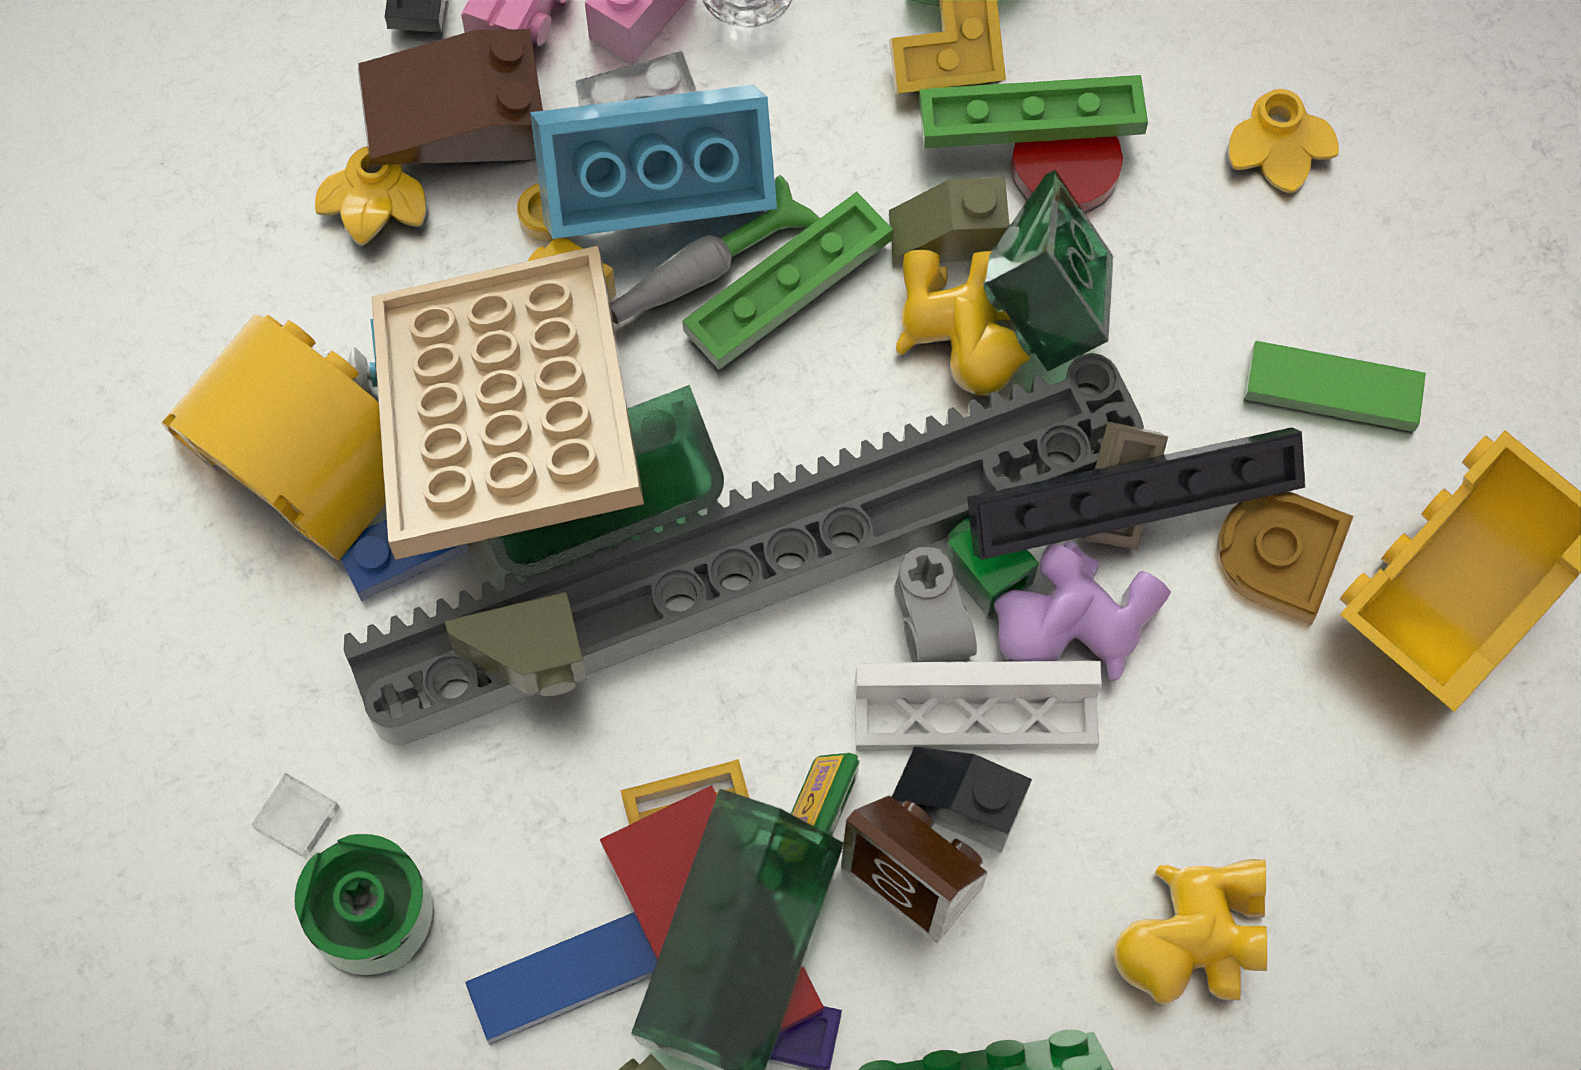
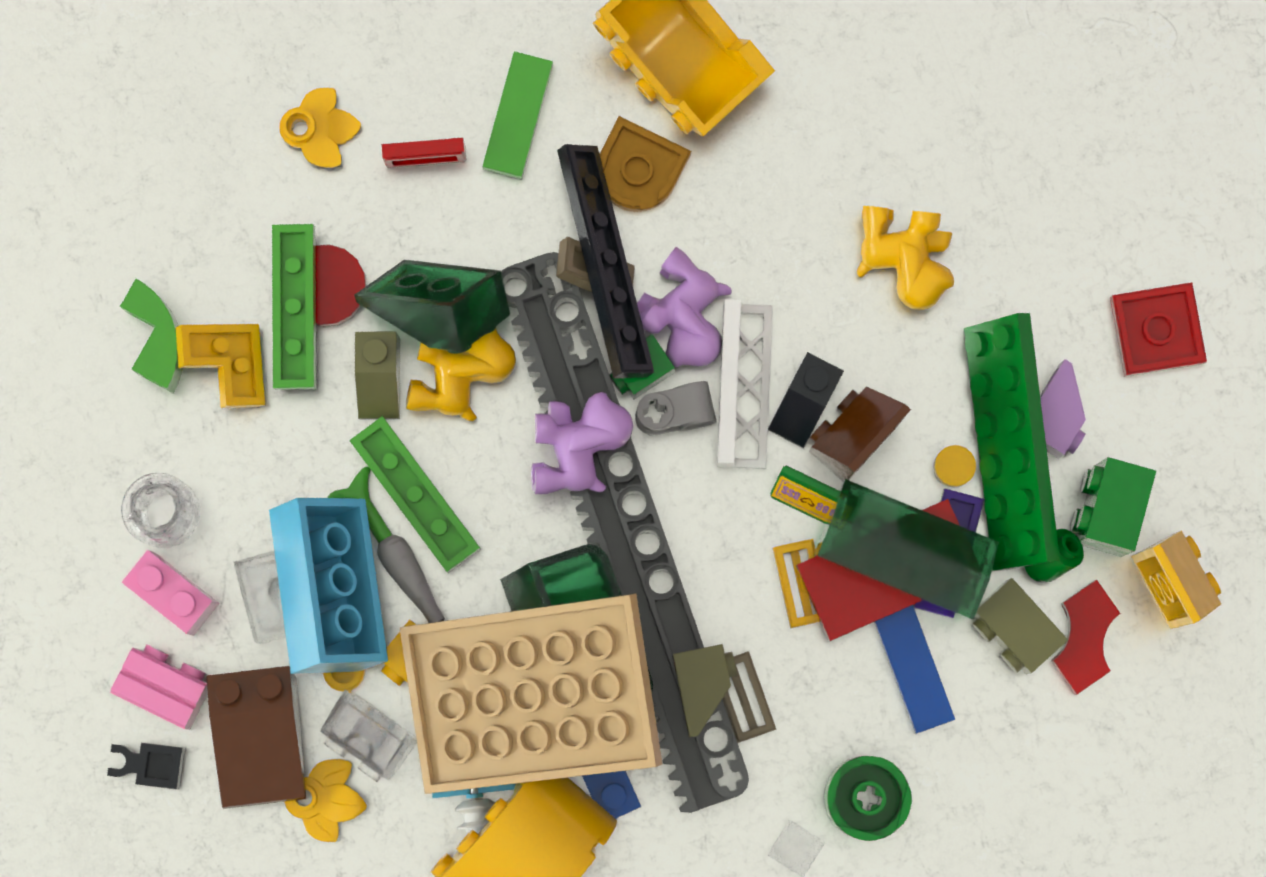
camera: 85 degrees left, 15 degrees up
none -> clear slope [320,690,417,782]
none -> red tile [381,138,467,168]
none -> lavender animal [531,392,633,494]
none -> dark tan tile [722,651,776,743]
none -> yellow tile [933,445,976,487]

